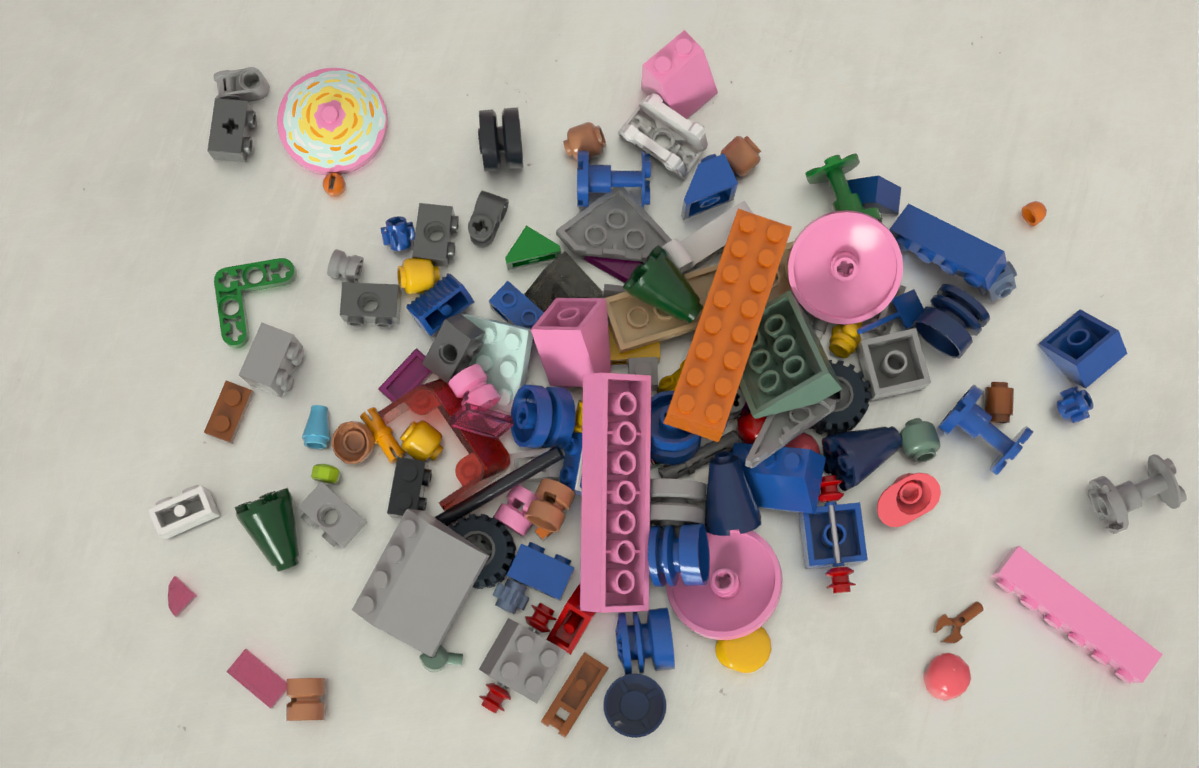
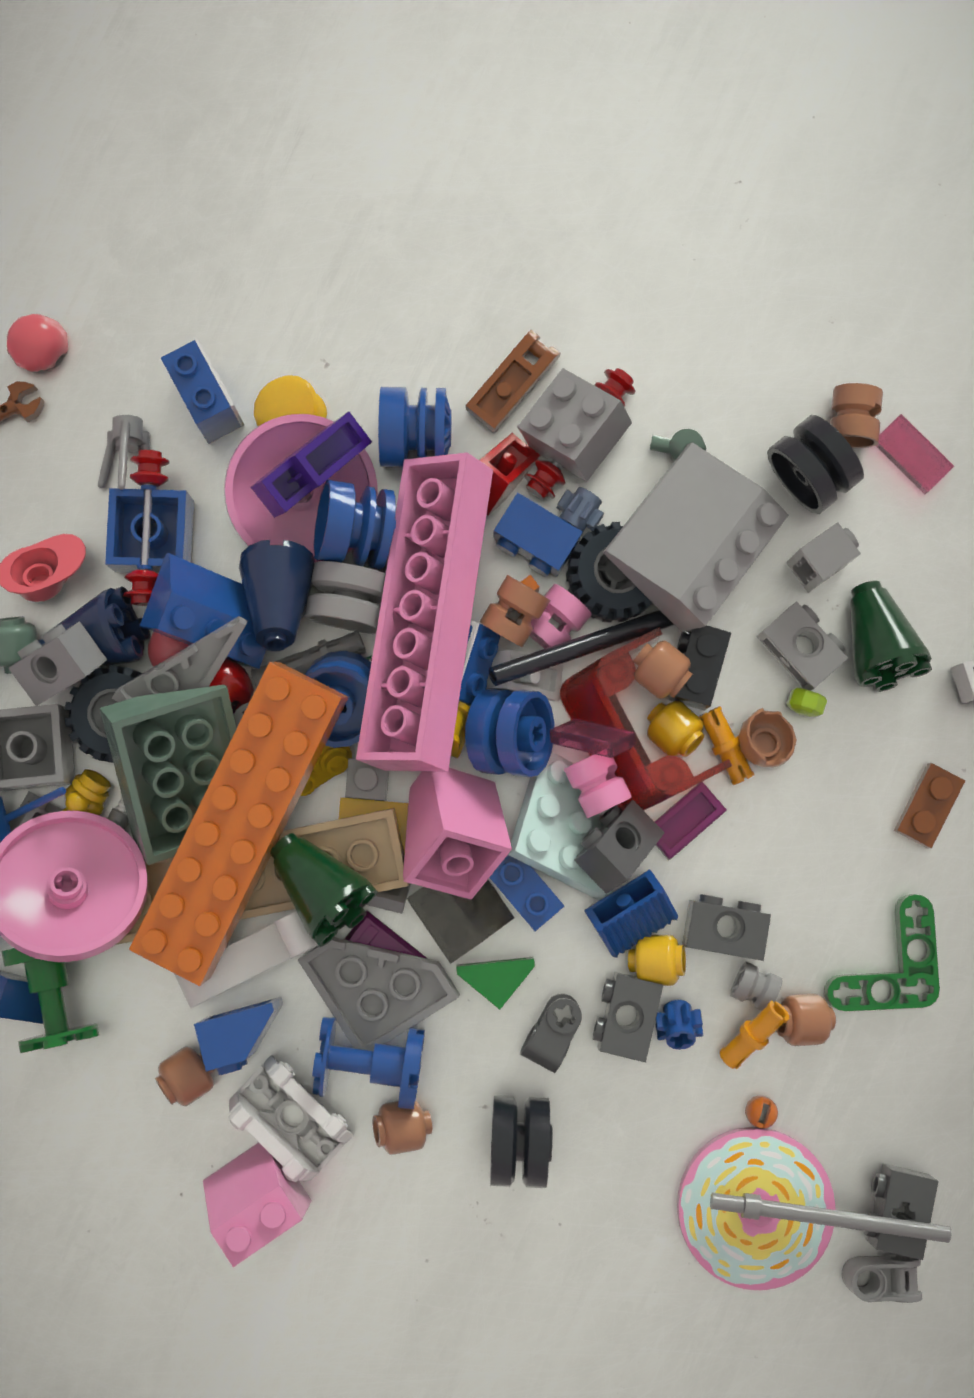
camera: 175 degrees left, 5 degrees up
light grey brick [239,322,304,397] -> none
medium azure cone [302,405,330,449] -> none
dark blue wheel [603,674,666,738] -> none
none -> light grey brick [8,621,107,706]
none -> light grey plant [98,415,159,490]
none -> blue piece [161,338,245,444]
none -> dark purple slope [251,411,372,518]
none -> nougat head [633,641,693,699]
none -> light grey bar [710,1192,951,1243]
none -> light orange pin [720,1001,789,1069]
none -> black wheel [767,415,864,514]
none -> nougat head [776,994,836,1046]
none -> light grey brick [786,522,861,593]

